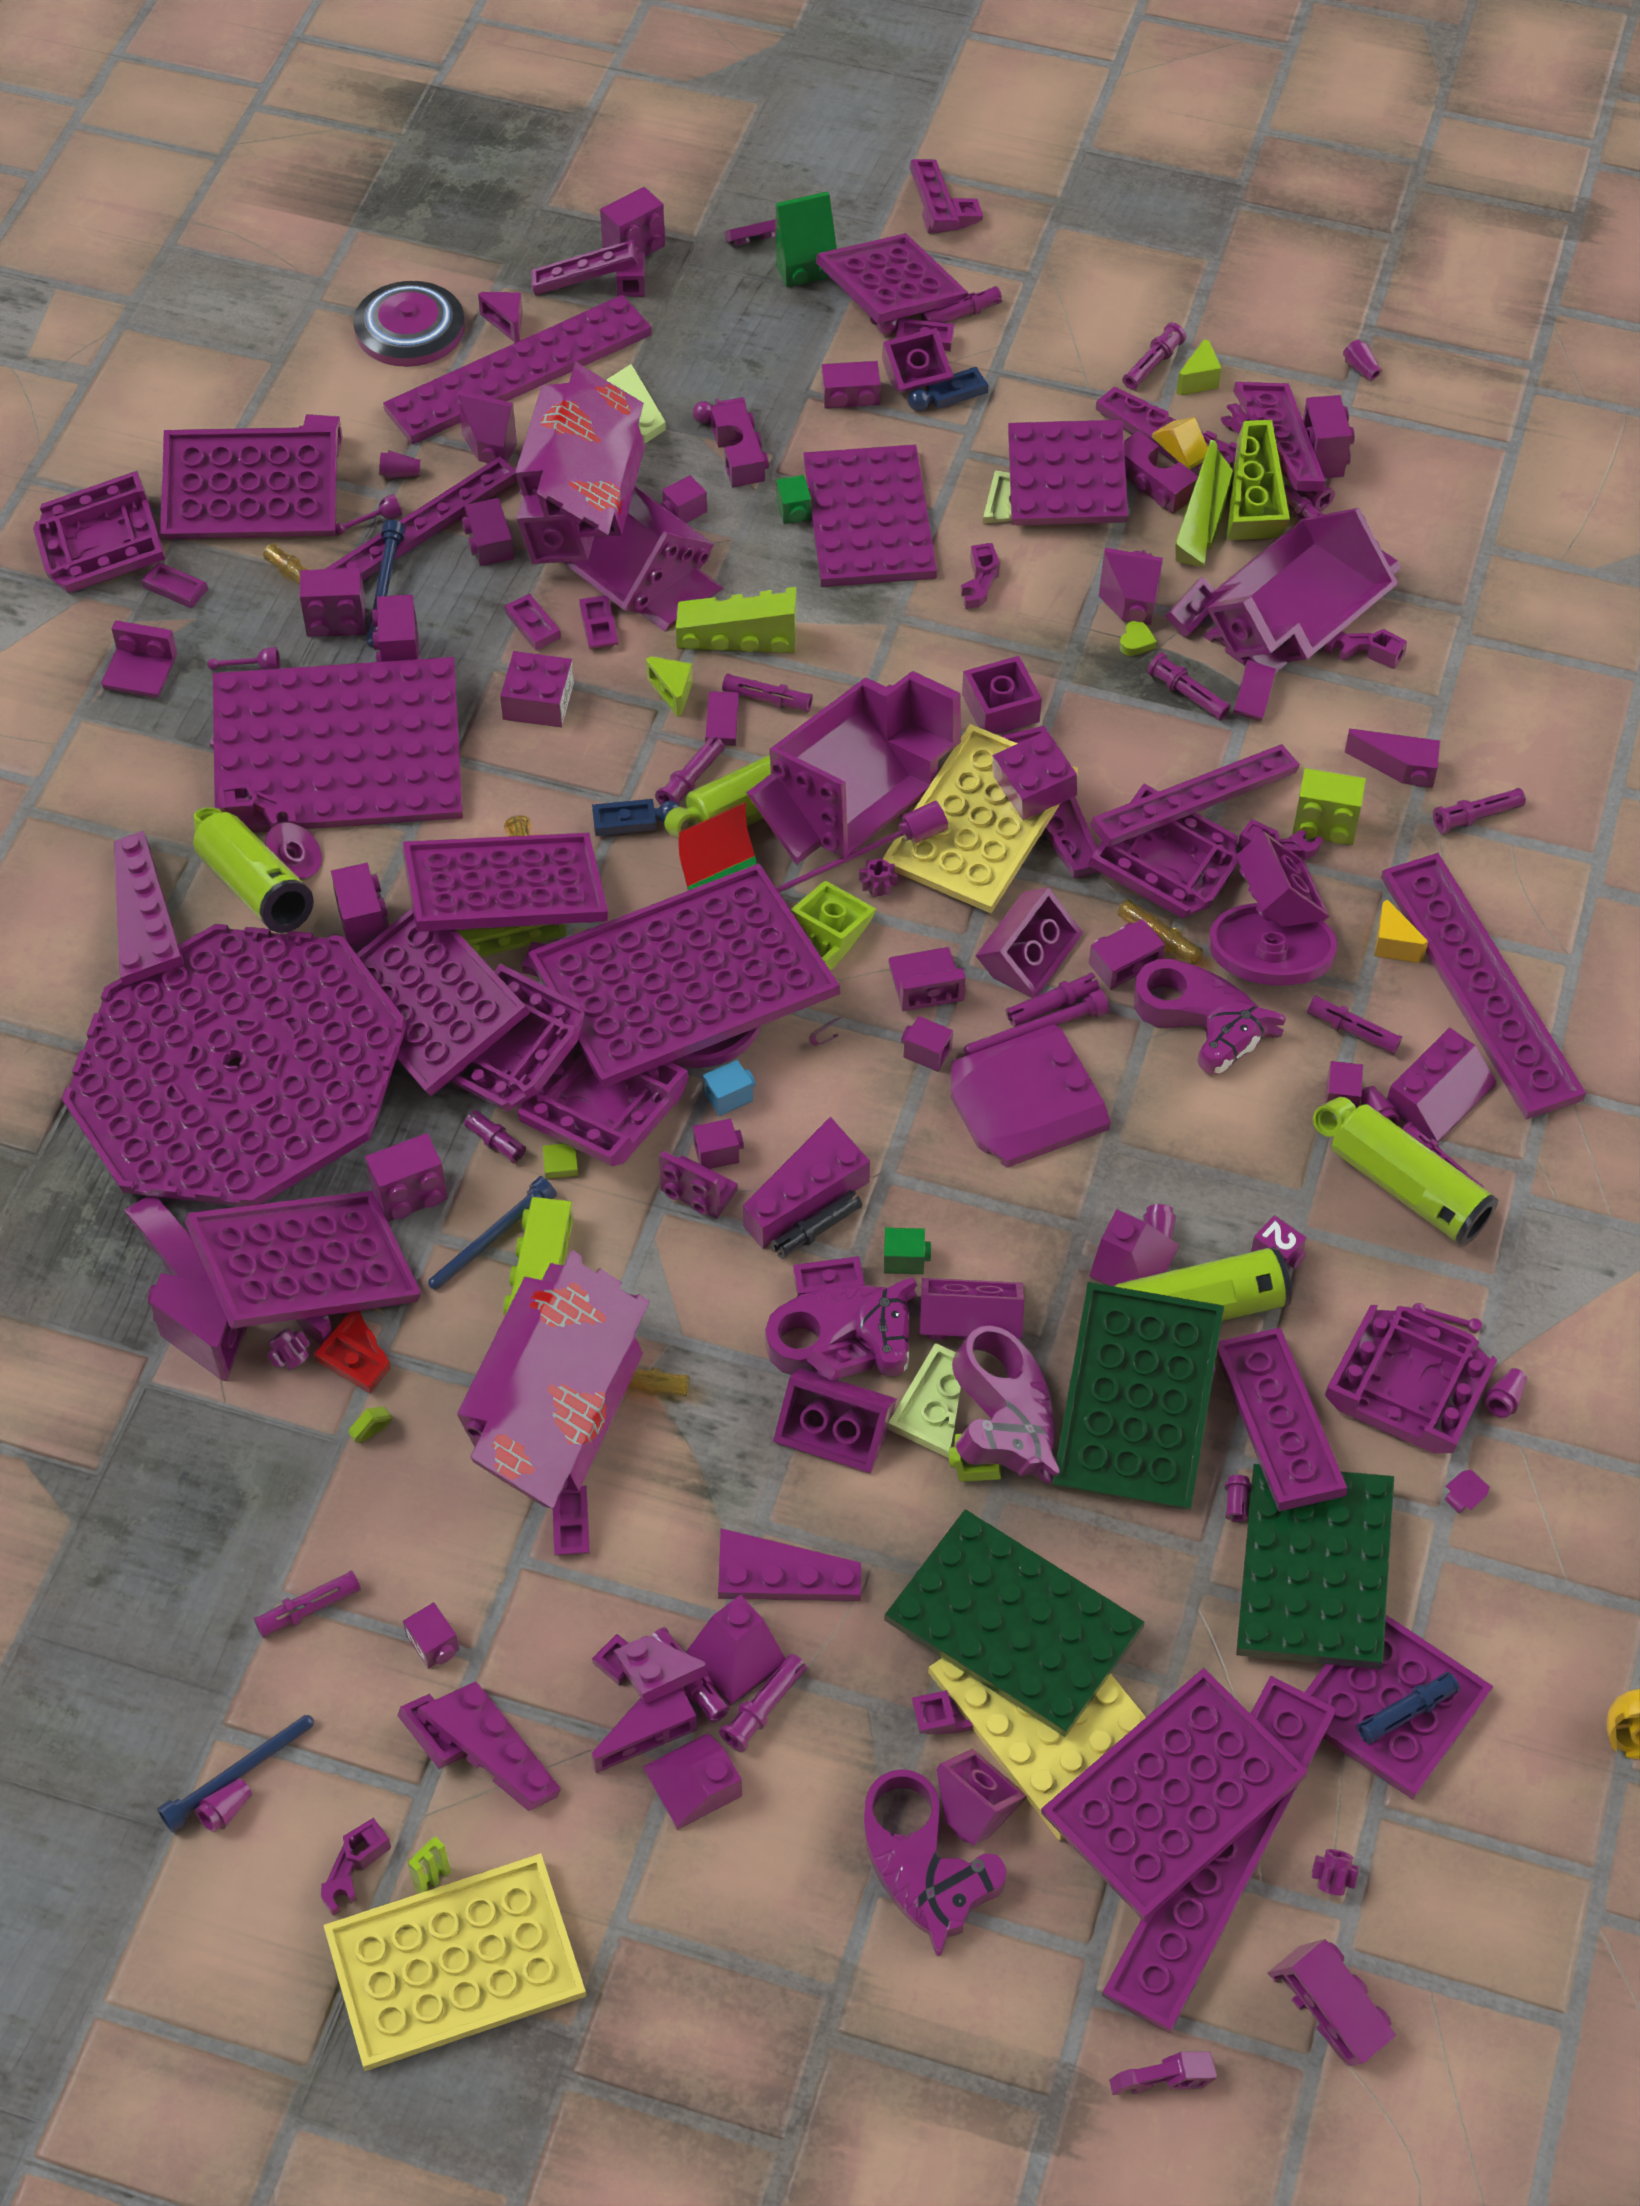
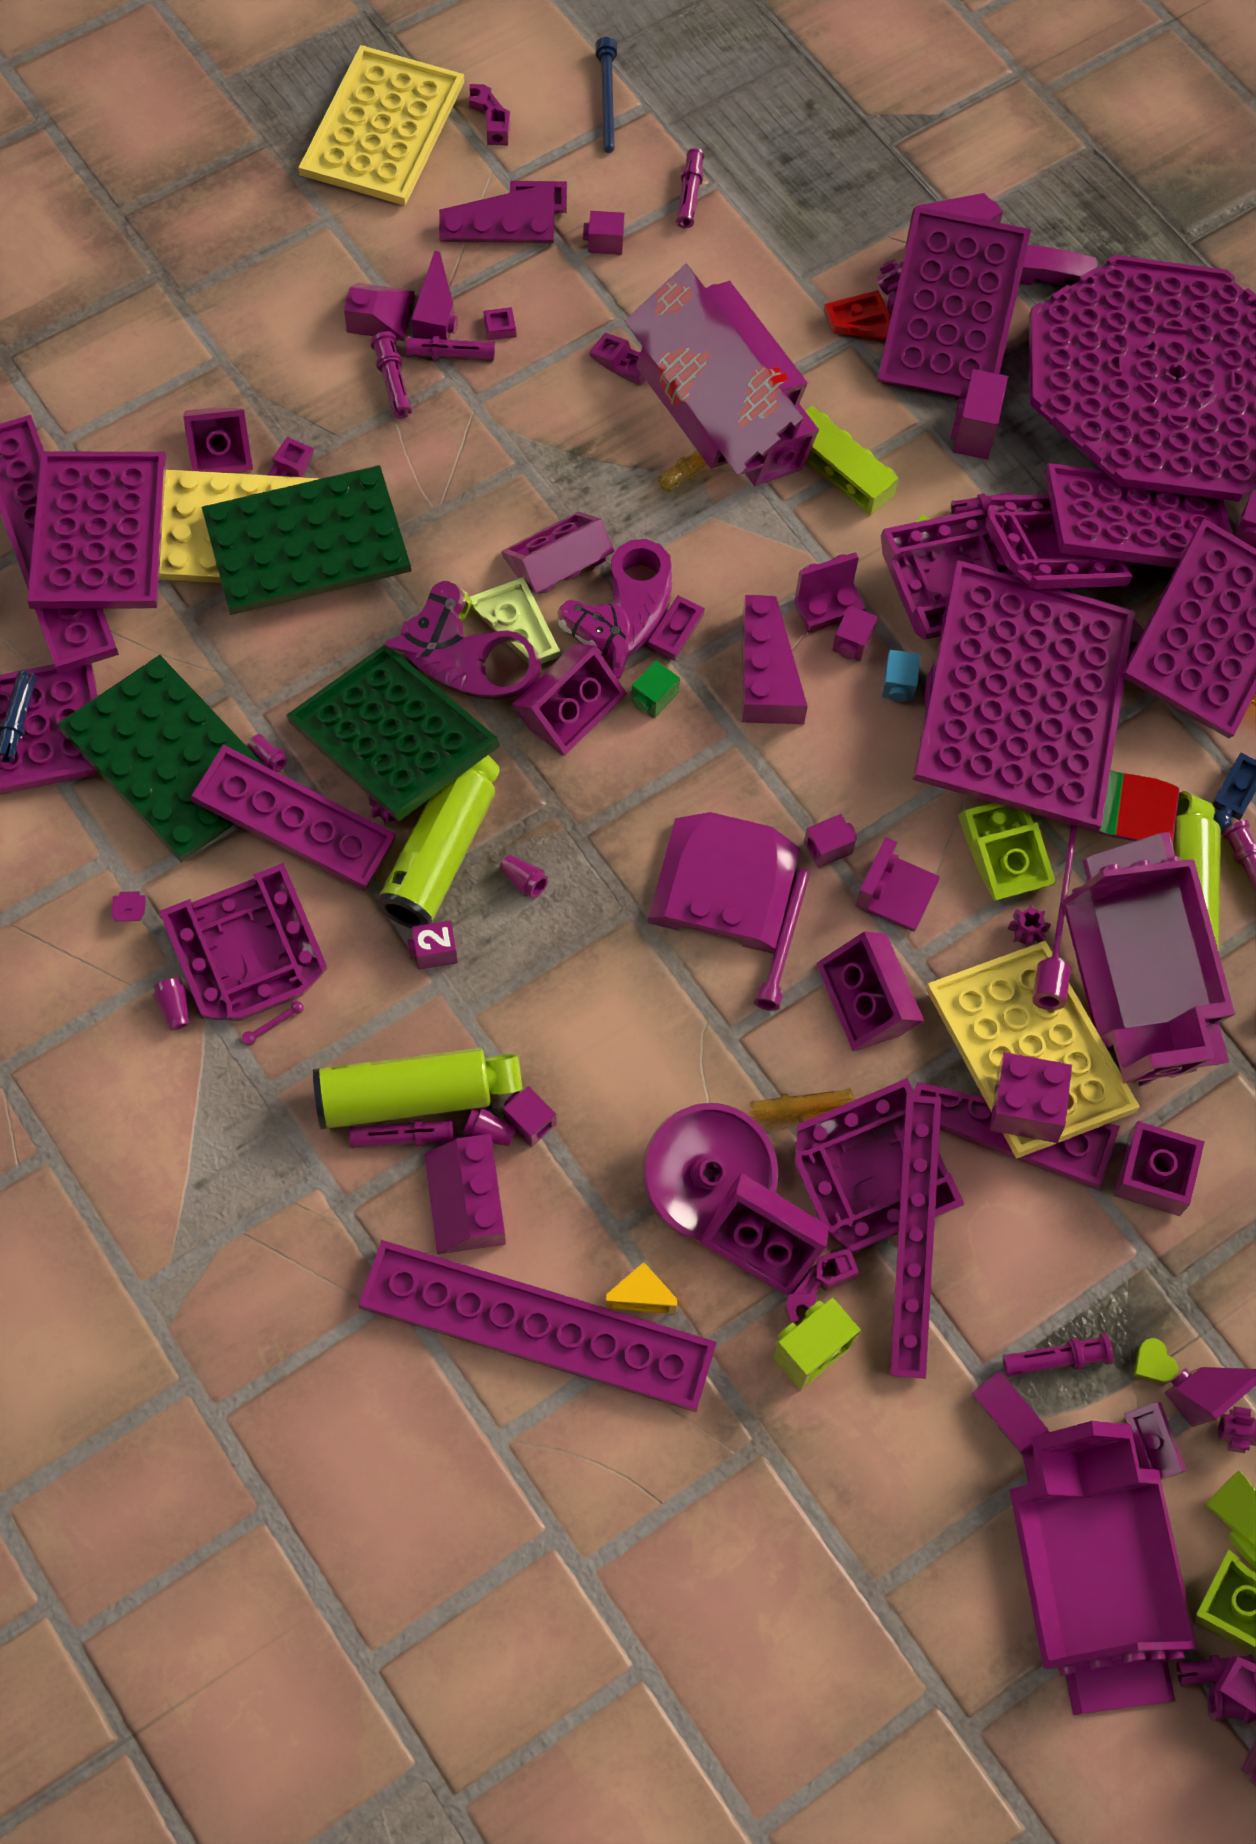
camera: 125 degrees right, 10 degrees up
magenta cone [196,1779,252,1832] -> none
lime tile [348,1406,392,1443] -> none
lime tile [408,1836,451,1893] -> none
dark blue piece [428,1176,557,1290] -> none
magenta wing [614,1635,708,1704] -> none
magenta slope [686,1595,786,1706] -> none
magenta wing [718,1528,861,1601] -> none
black pin [771,1190,863,1259] -> none
magenta plate [807,1338,875,1381] -> none
piece [809,1016,843,1046] -> none
magenta animal [864,1769,1007,1956] -> none
magenta pin [1006,972,1100,1027] -> none
magenta brick [1089,919,1165,990] -> none
magenta slope [1089,1209,1180,1286] -> none
magenta animal [1134,959,1286,1075] -> none
magenta pin [1307,995,1403,1055] -> none
magenta piece [1325,629,1407,669] -> none
magenta slope [1345,728,1440,788] -> none
magenta pin [1433,788,1526,834] -> none

